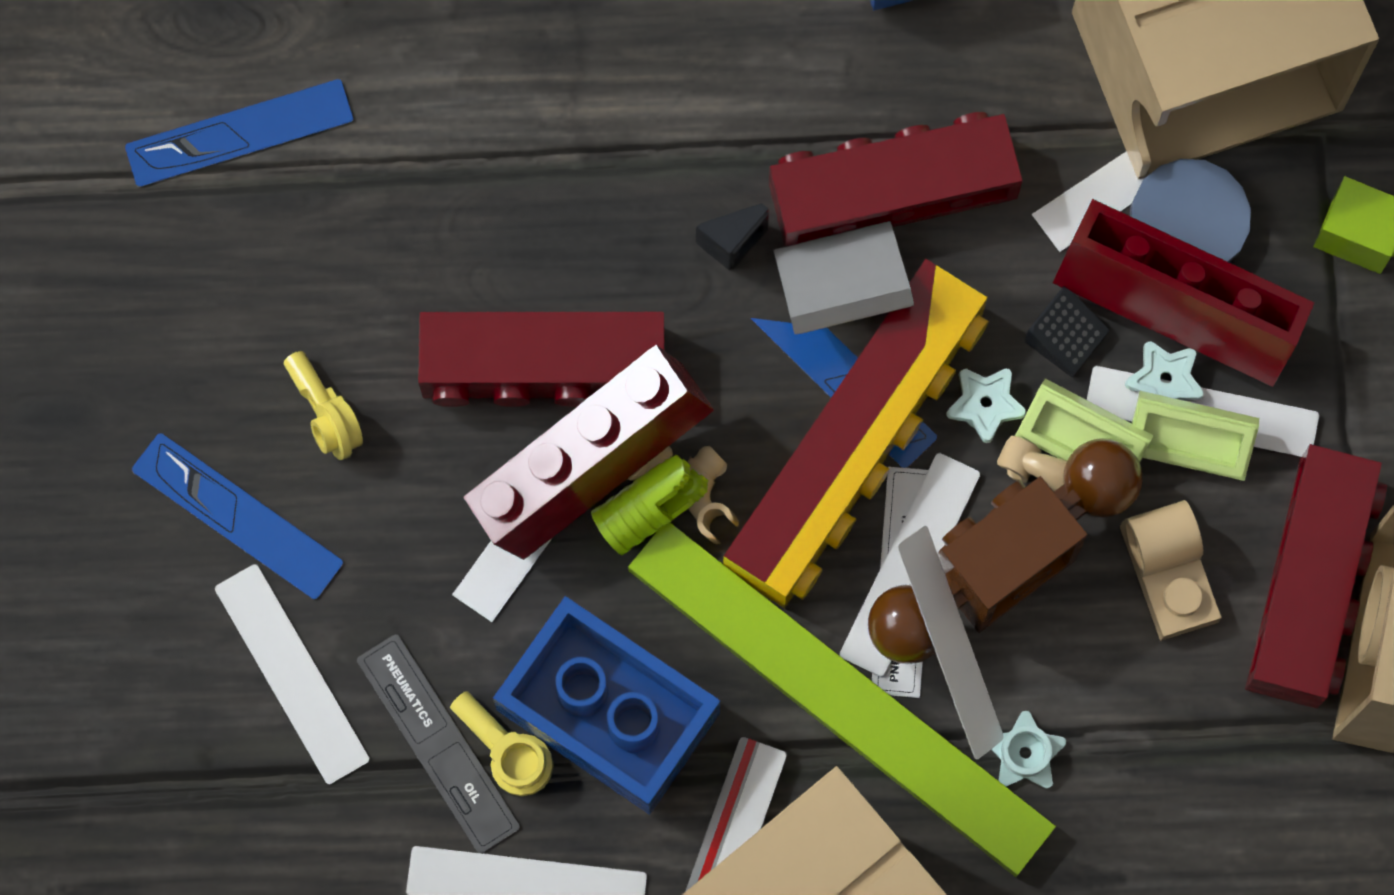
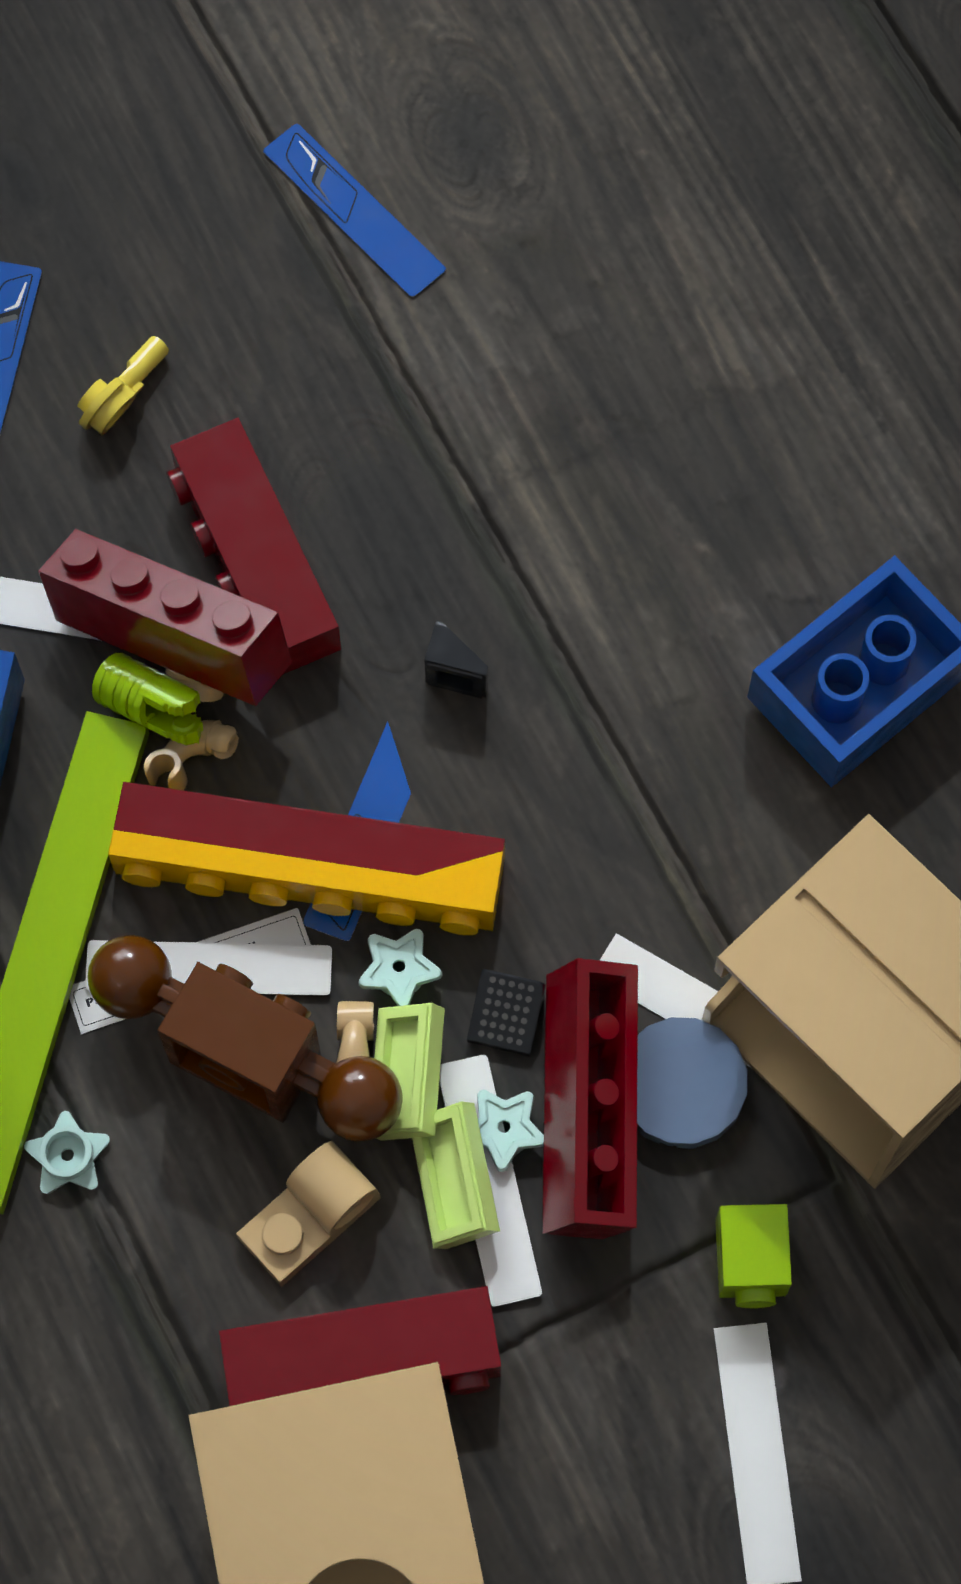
camera: 65 degrees right, 5 degrees down
dark red brick [769,112,1022,247] -> none
light grey tile [774,221,914,334] -> none
white sticker [898,526,1004,759] -> none

